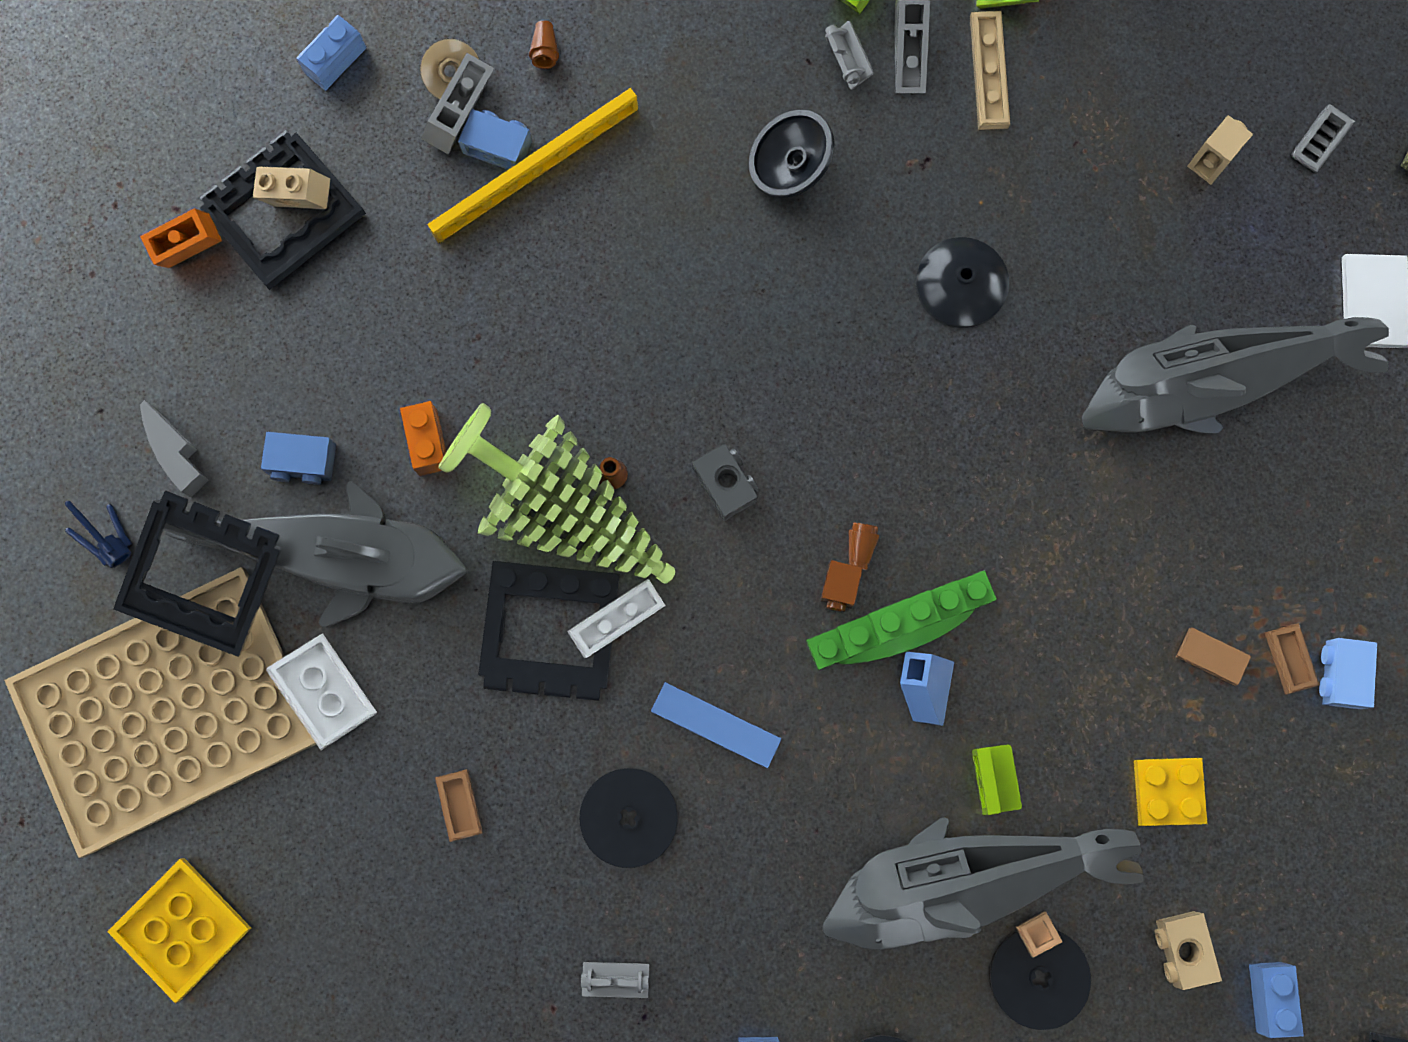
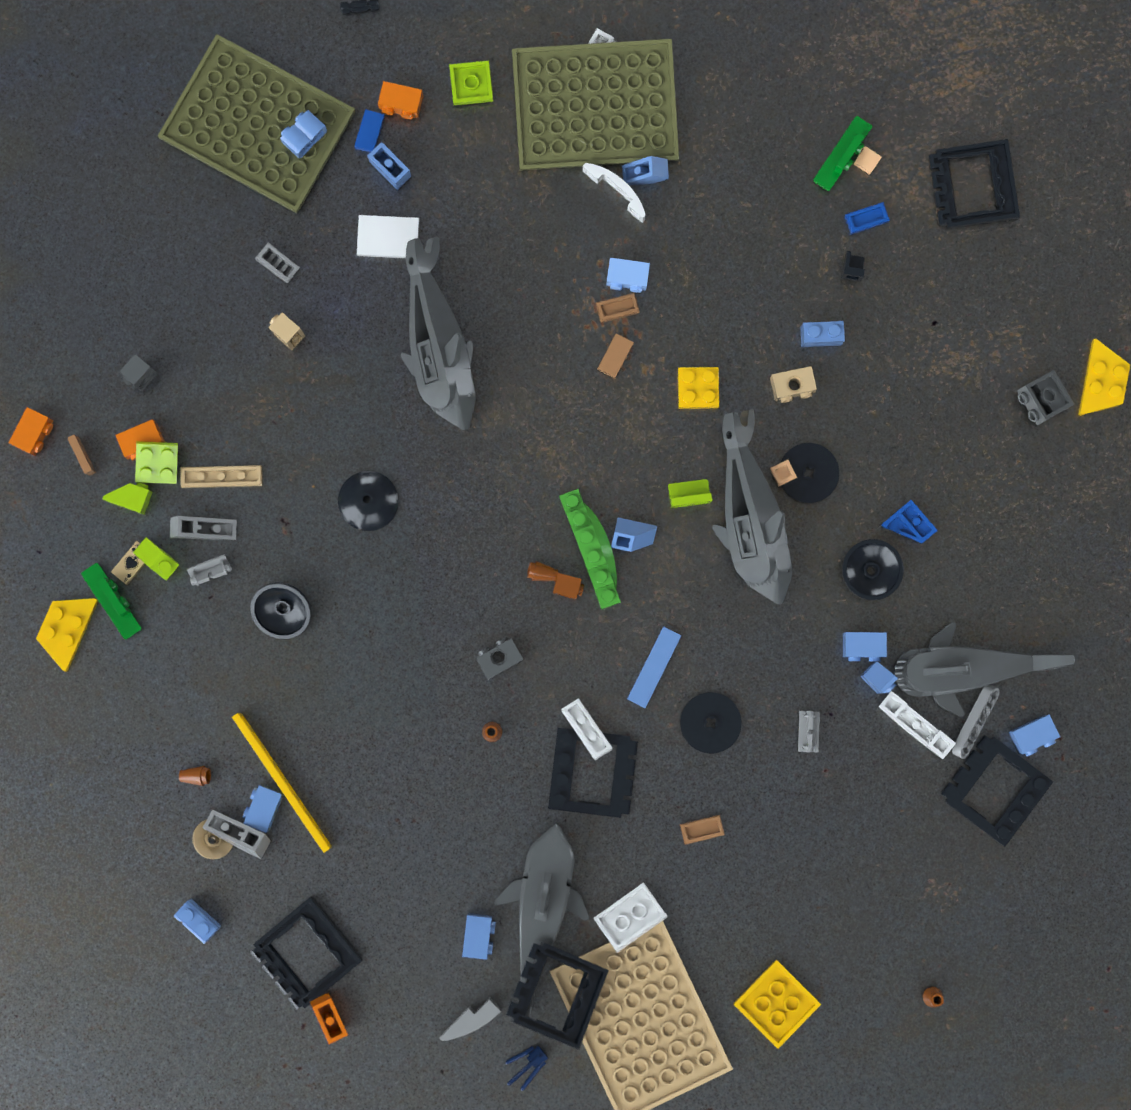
camera: 90 degrees left, 5 degrees up
tan brick [253,167,330,209] -> none
orange brick [400,401,446,476] -> none
yellowish green plant [438,403,675,584] -> none

